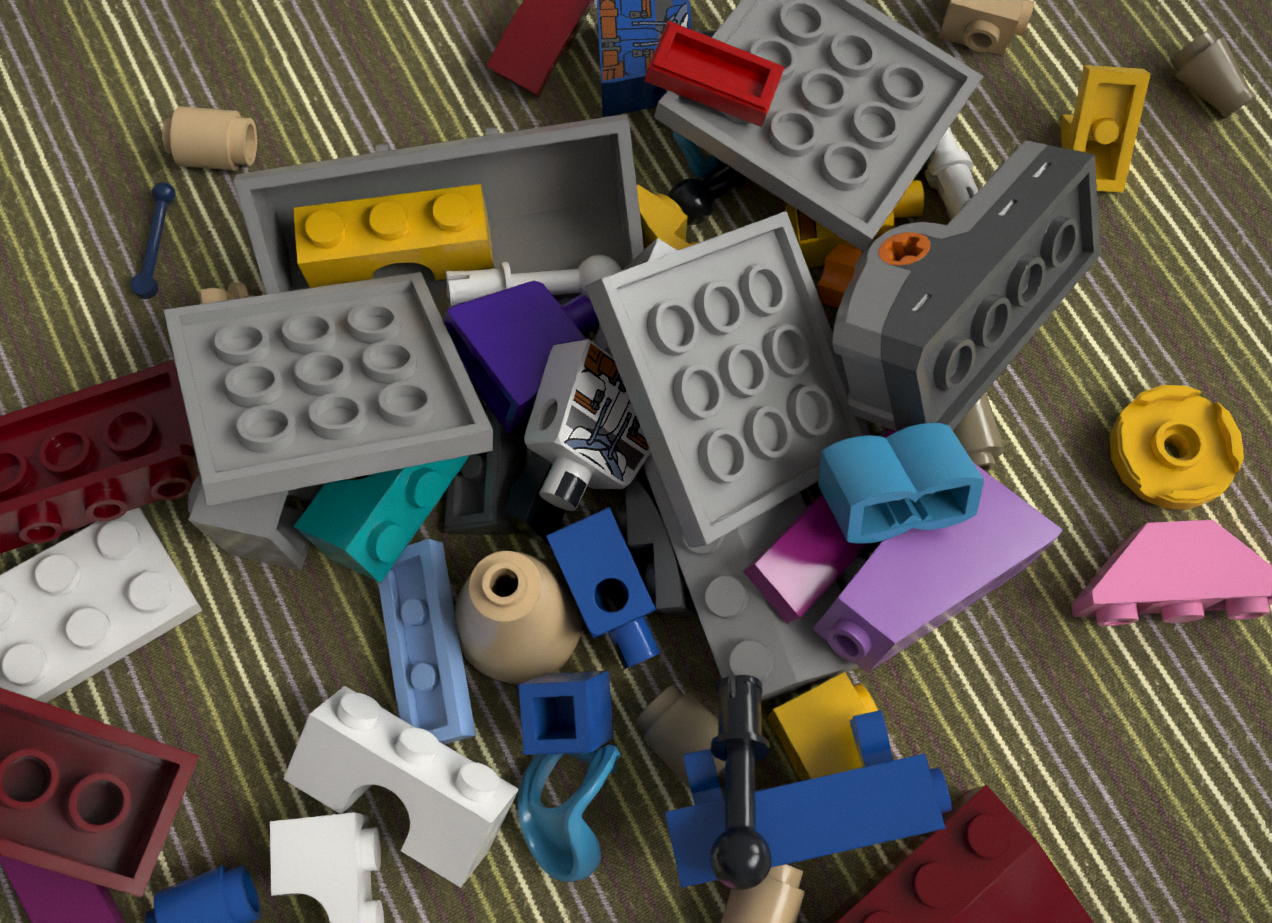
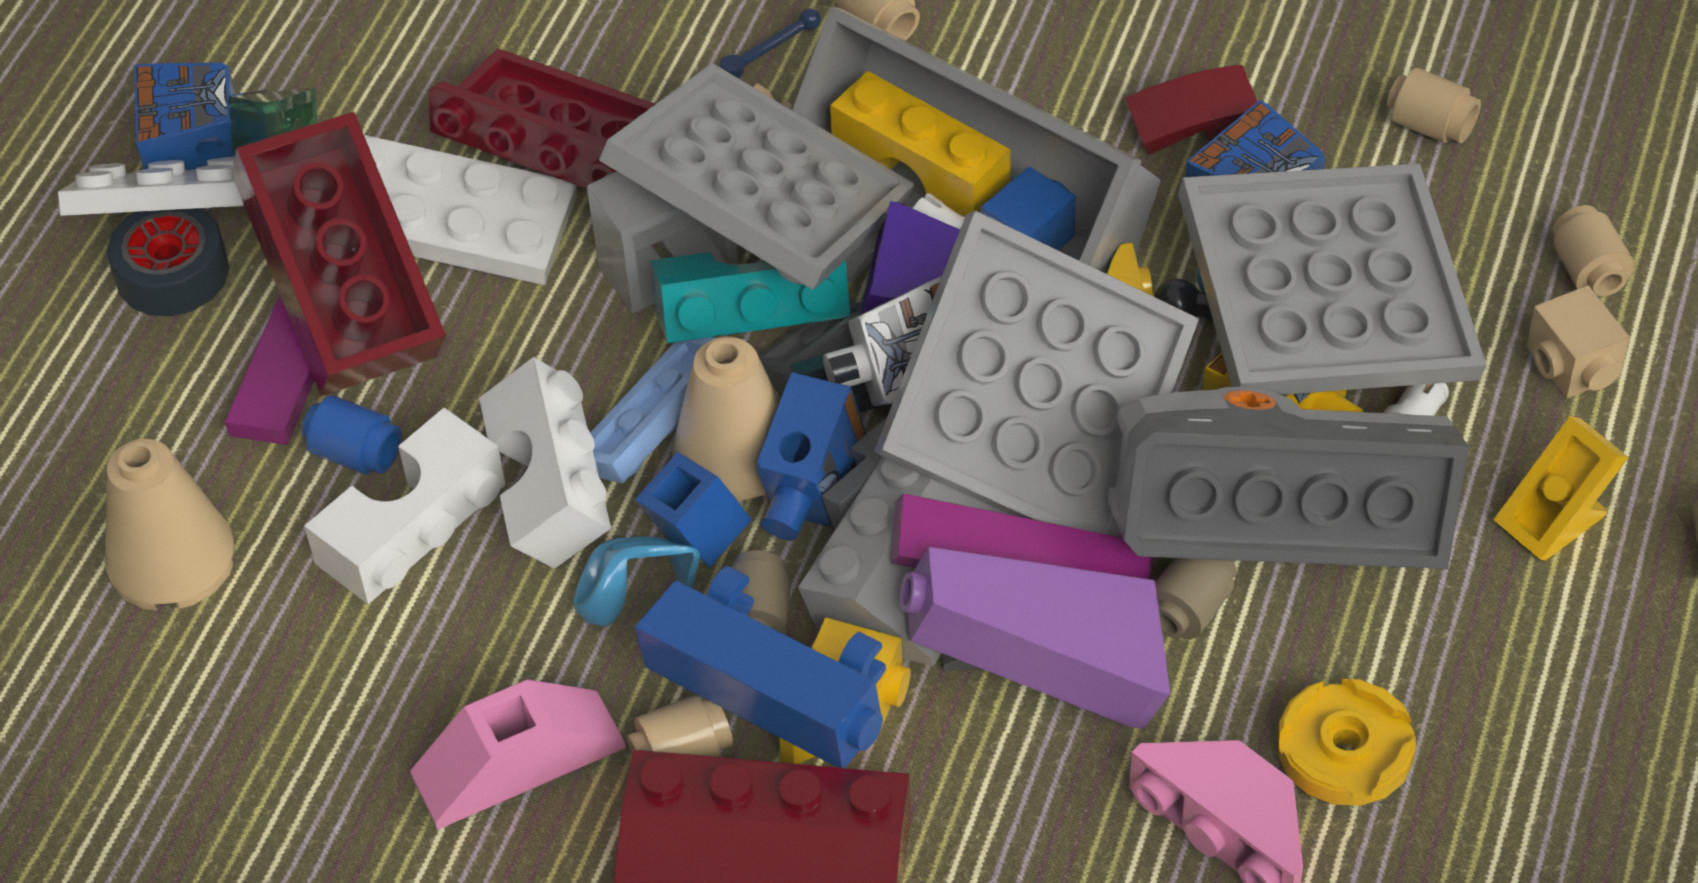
camera: 50 degrees right, 20 degrees down
red tile [644,21,785,127] -> none
black pin [710,675,772,891] -> none
dark azure brick [818,423,984,544] -> none
none -> blue brick [981,166,1076,251]

